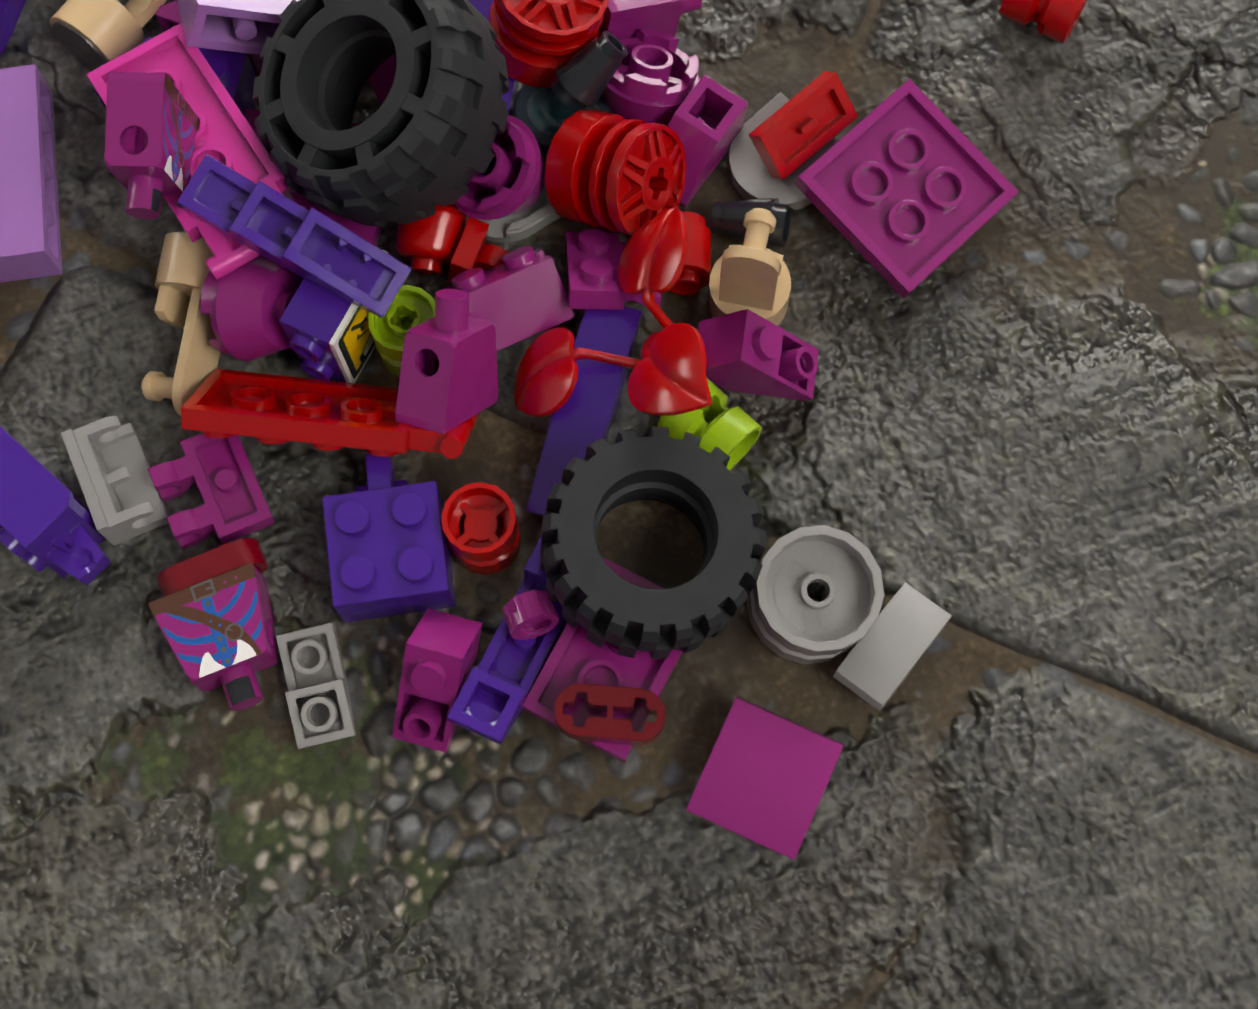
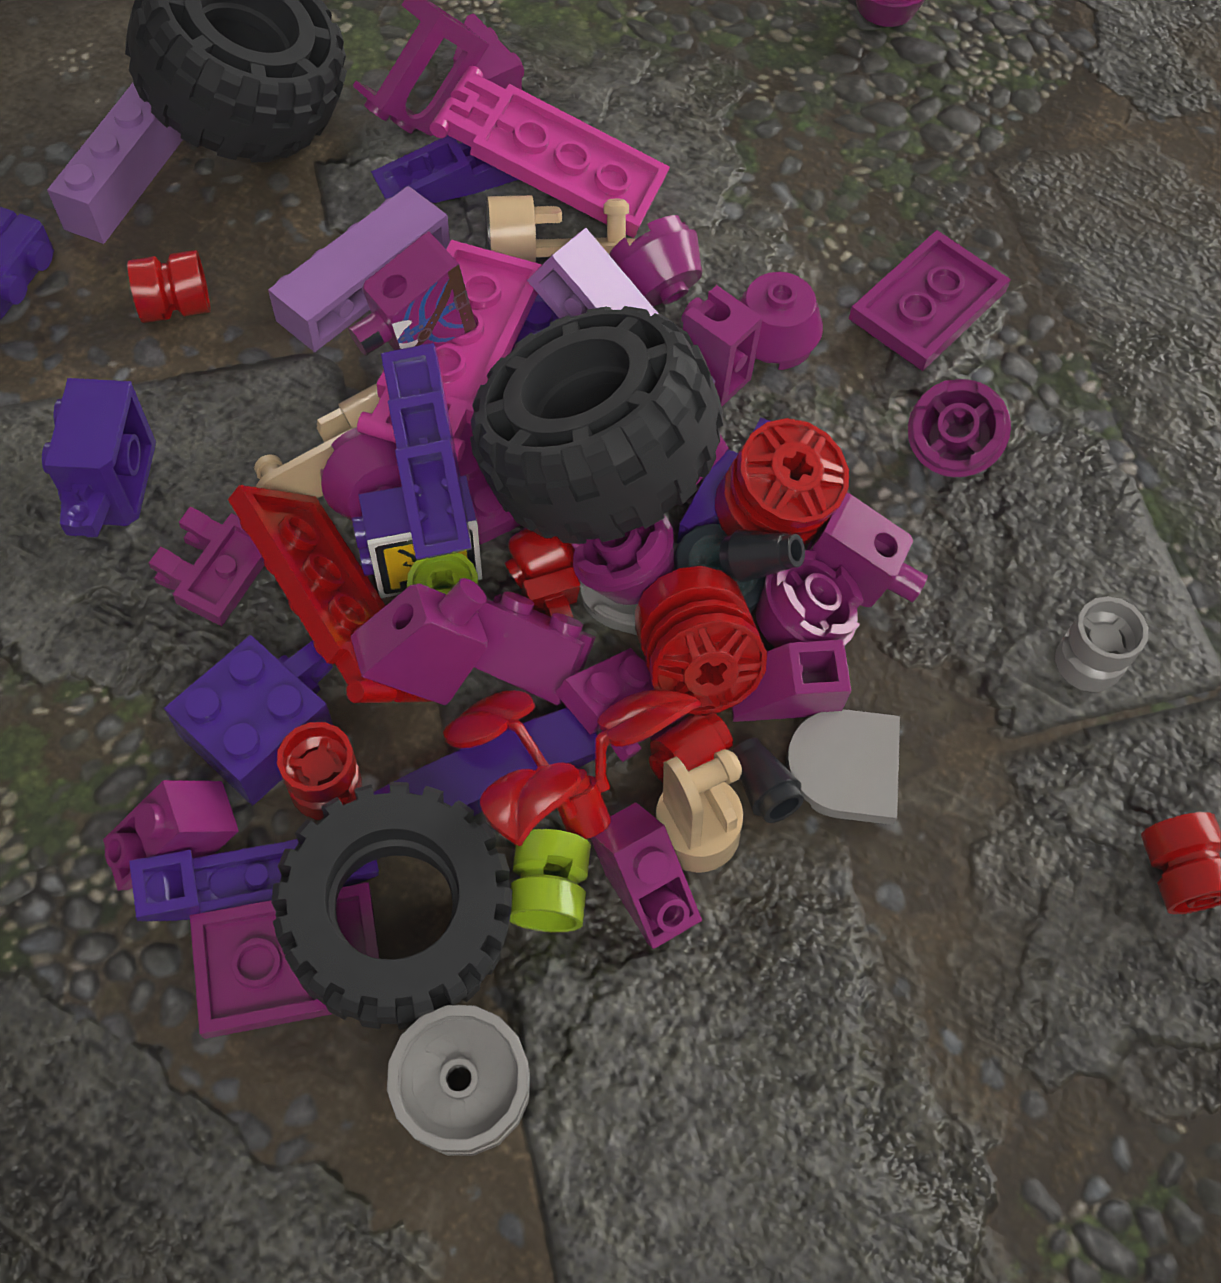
camera: 45 degrees right, 10 degrees down
light grey hinge [61,416,169,546] -> none
torso [149,563,279,711] -> none
dark red beam [157,538,268,597] -> none
light grey slope [276,622,356,749] -> none
magenta axle [502,590,559,641] -> none
dark red beam [554,683,666,746] -> none
magenta slope [686,696,844,860] -> none
red plate [748,71,859,180] -> none
magenta plate [794,78,1019,299] -> none
light grey slope [833,582,952,711] -> none

